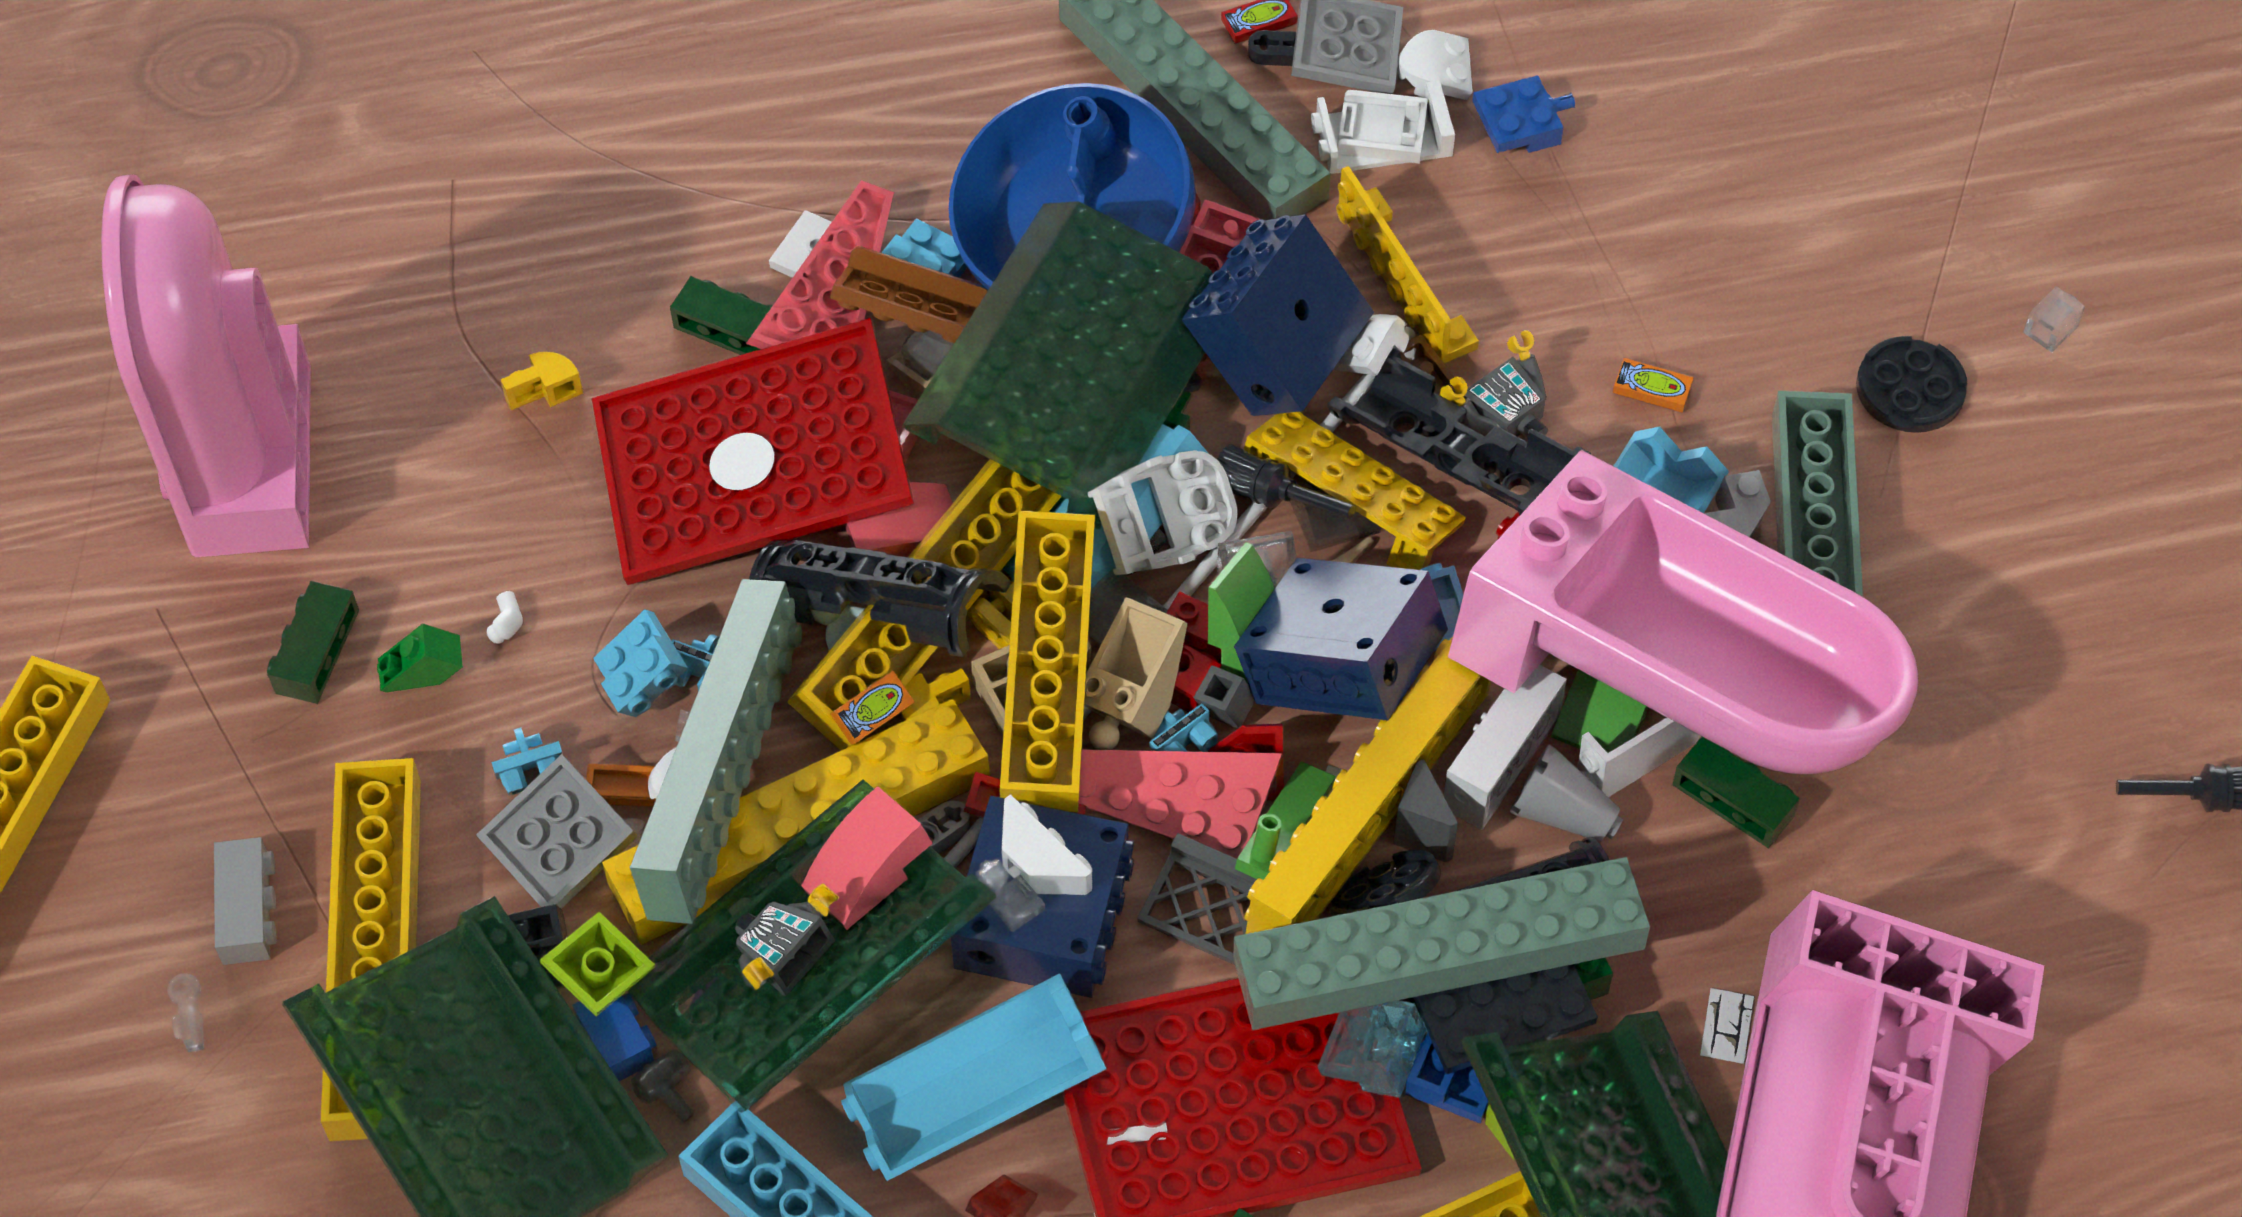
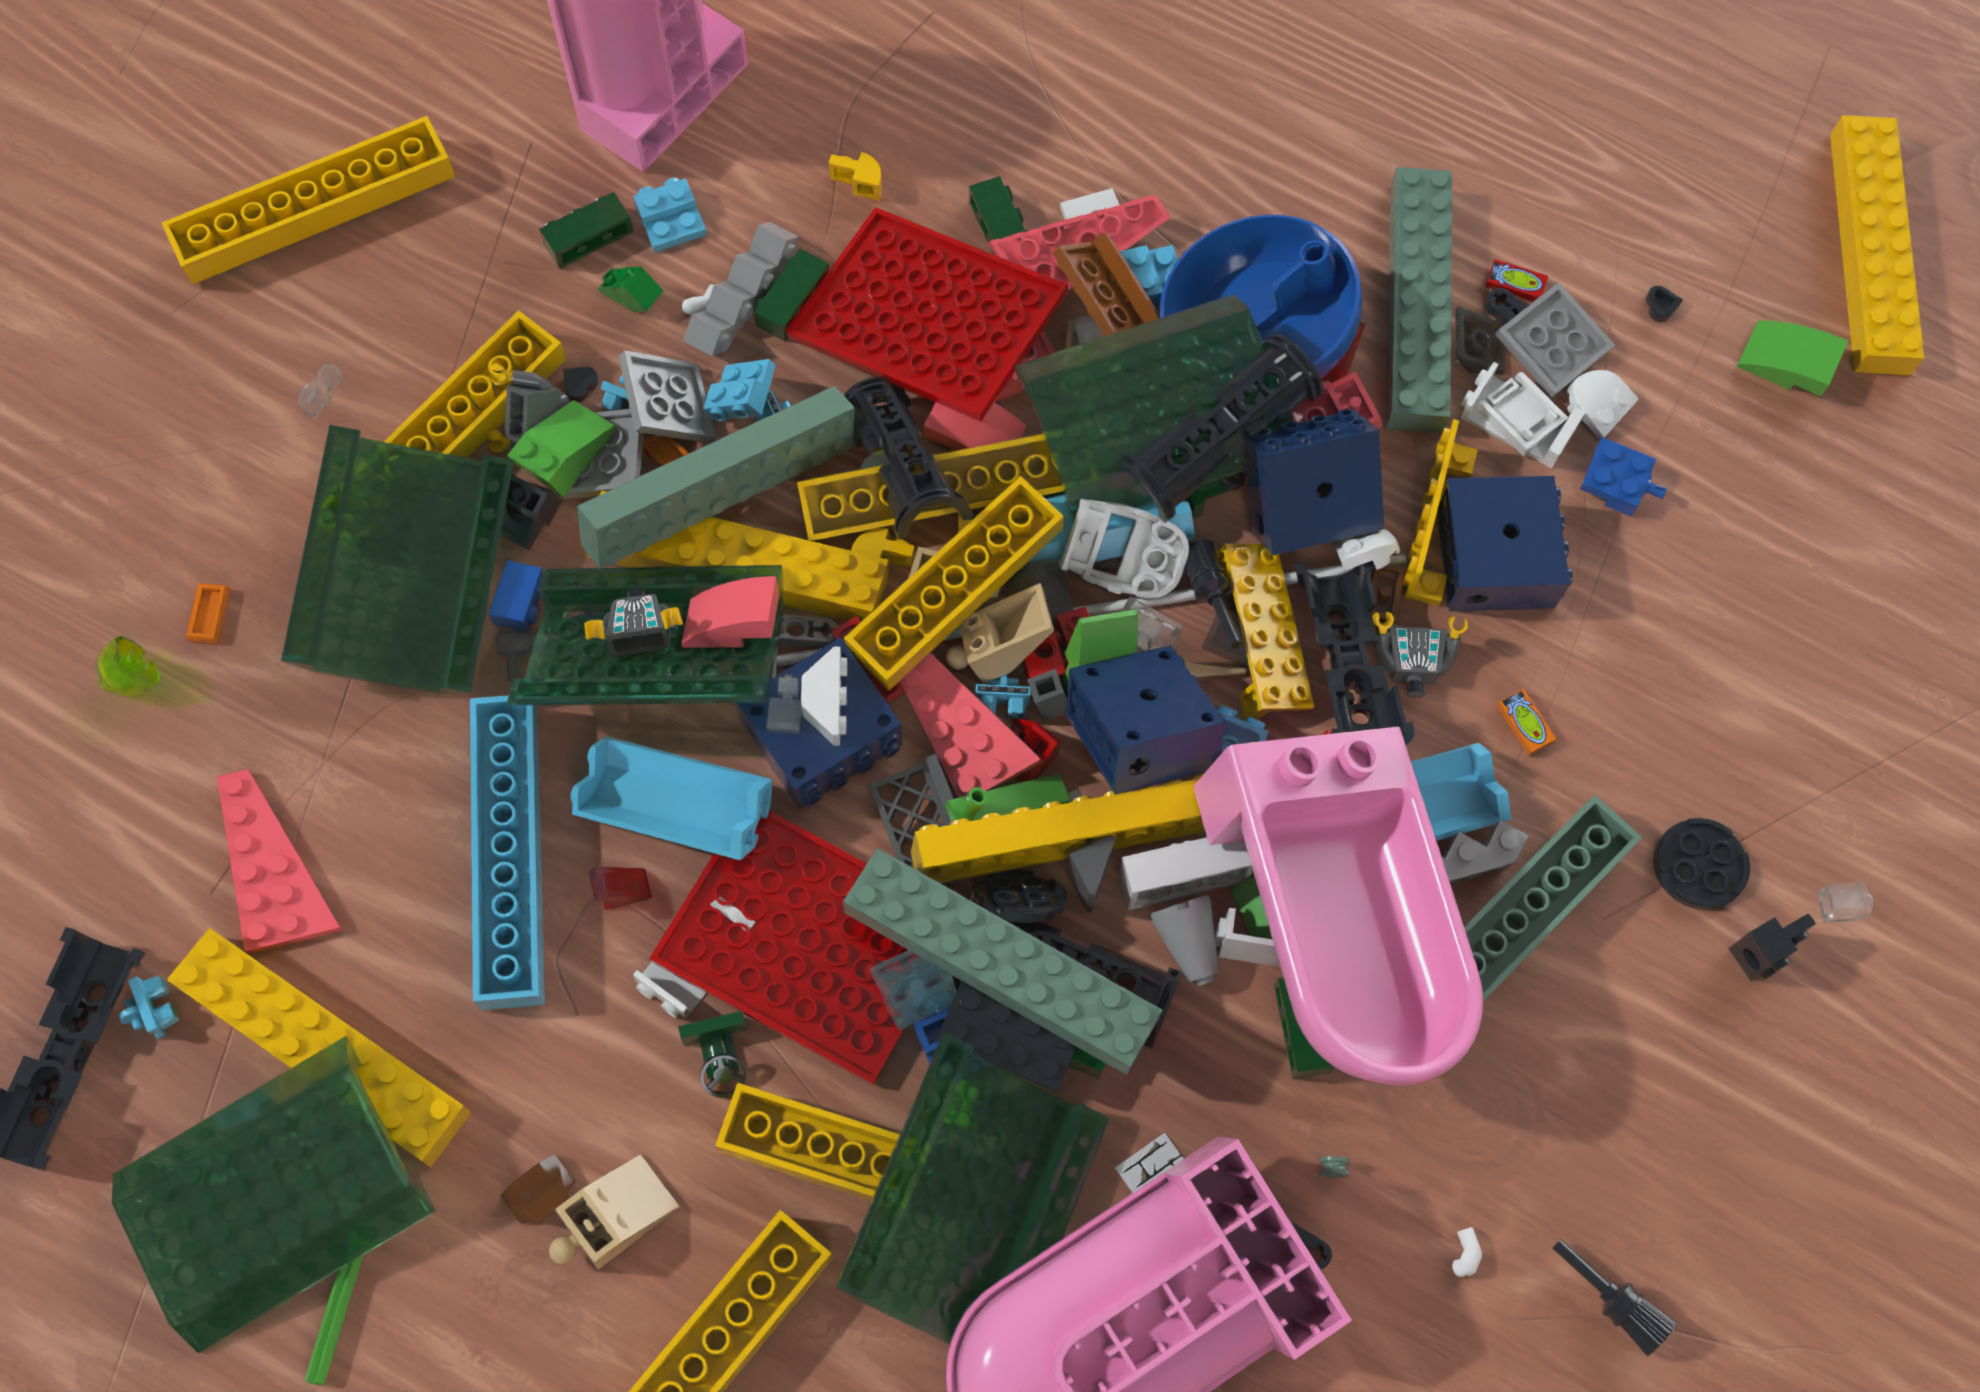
camera: 40 degrees right, 10 degrees up
light grey brick [214,837,277,965] -> none
lime slope [540,912,655,1017] -> none
white sticker [709,433,774,490] -> none
tile [830,671,915,745] -> none
none -> dark grey torso [487,363,568,453]
none -> bright green slope [507,400,617,497]
none -> black tile [563,367,599,402]
none -> light grey plate [618,350,716,443]
none -> medium azure plate [633,178,707,253]
none -> light grey brick [683,222,799,356]
none -> dark green brick [753,249,829,341]
none -> black piece [1114,334,1323,524]
none -> sand green bush [1320,1156,1350,1178]
none -> dark blue gear [1437,476,1573,612]
none -> white arm [1452,1227,1482,1277]
none -> clear smoke slope [1455,307,1505,375]
none -> black brick [1728,913,1816,981]

